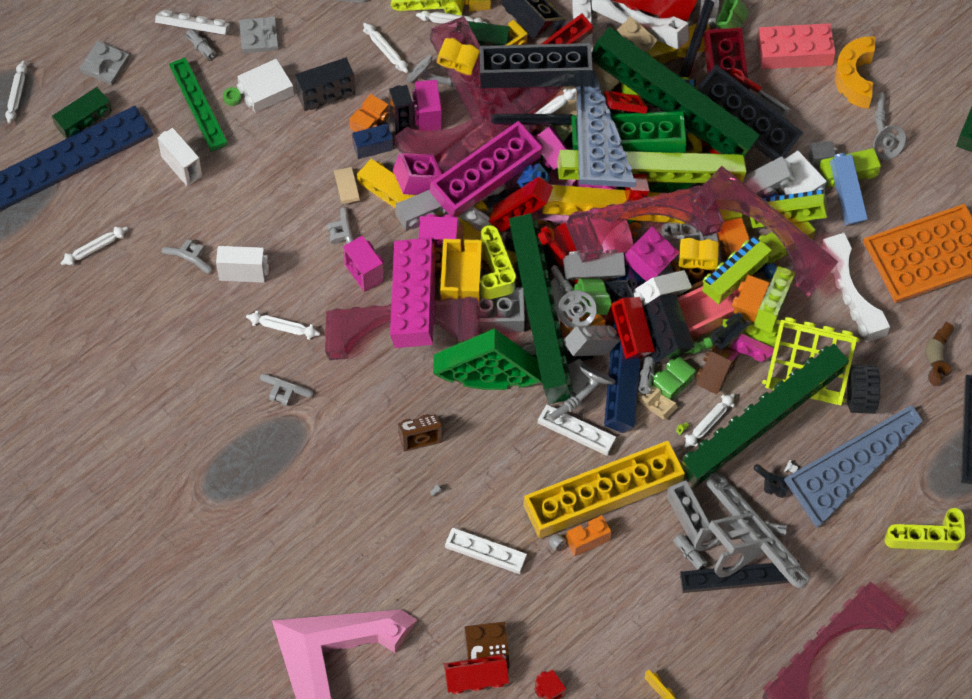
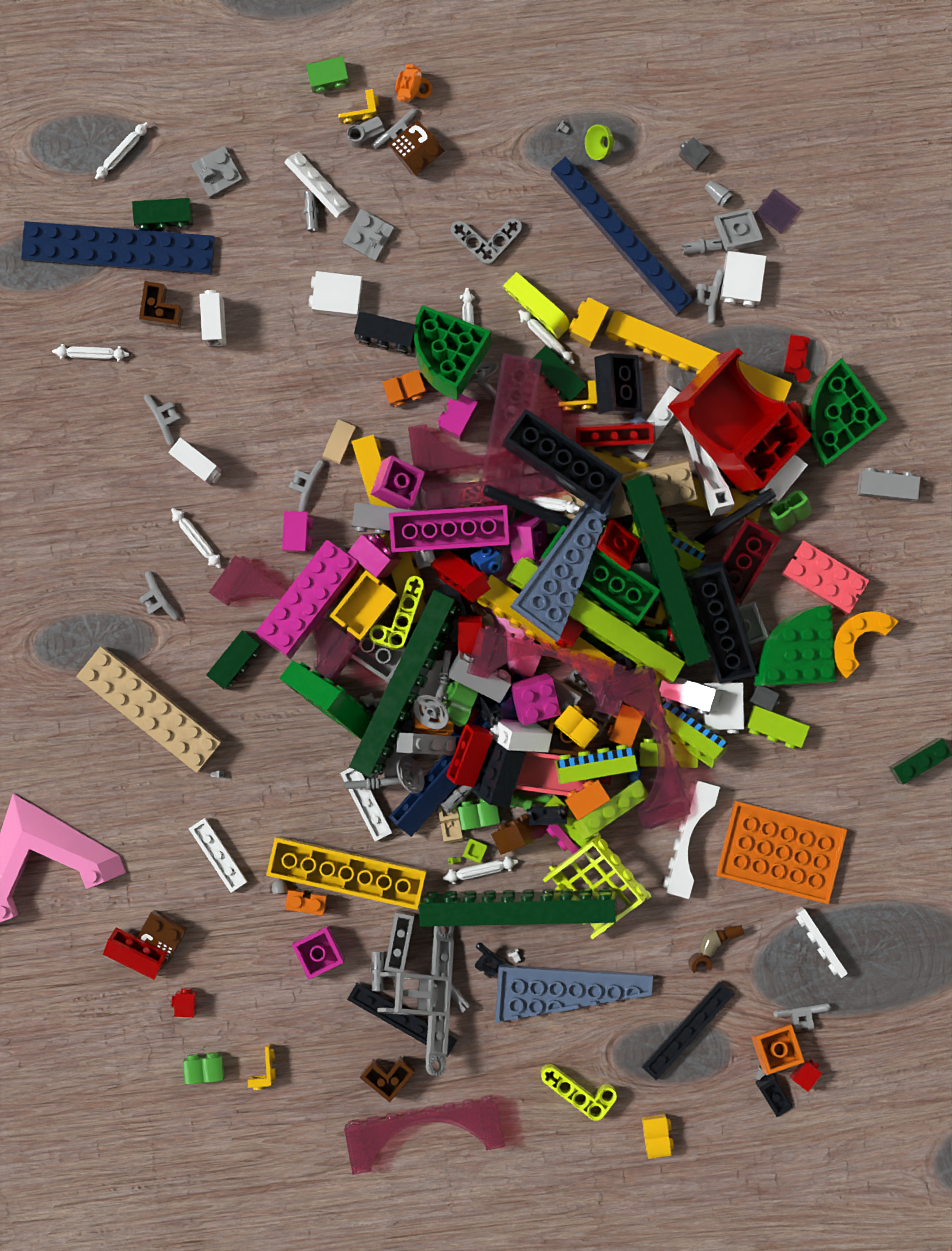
camera: 40 degrees right, 25 degrees up
green plate [169,57,228,152] -> none
bright green tile [223,87,242,106] -> none
dark blue brick [352,124,393,159] -> none
black brick [389,85,413,136] -> none
reddish brown slope [398,414,442,452] -> none
yellow brick [437,38,480,75] -> none
red bar [538,226,566,259] -> none
red bar [730,68,761,93] -> none
medium blue brick [830,153,867,226] -> none
black tyre [847,365,880,414] -> none
light grey dish [873,93,906,160] -> none
none -> tan brick [76,646,223,773]
none -> reddish brown brick [139,281,183,328]
none -> dark green brick [206,630,262,690]
none -> dark pink brick [292,925,345,980]
none -> reddish brown brick [360,1056,415,1103]
none -> green brick [414,305,491,401]
none -> lime plate [462,838,488,863]
none -> green brick [755,605,836,686]

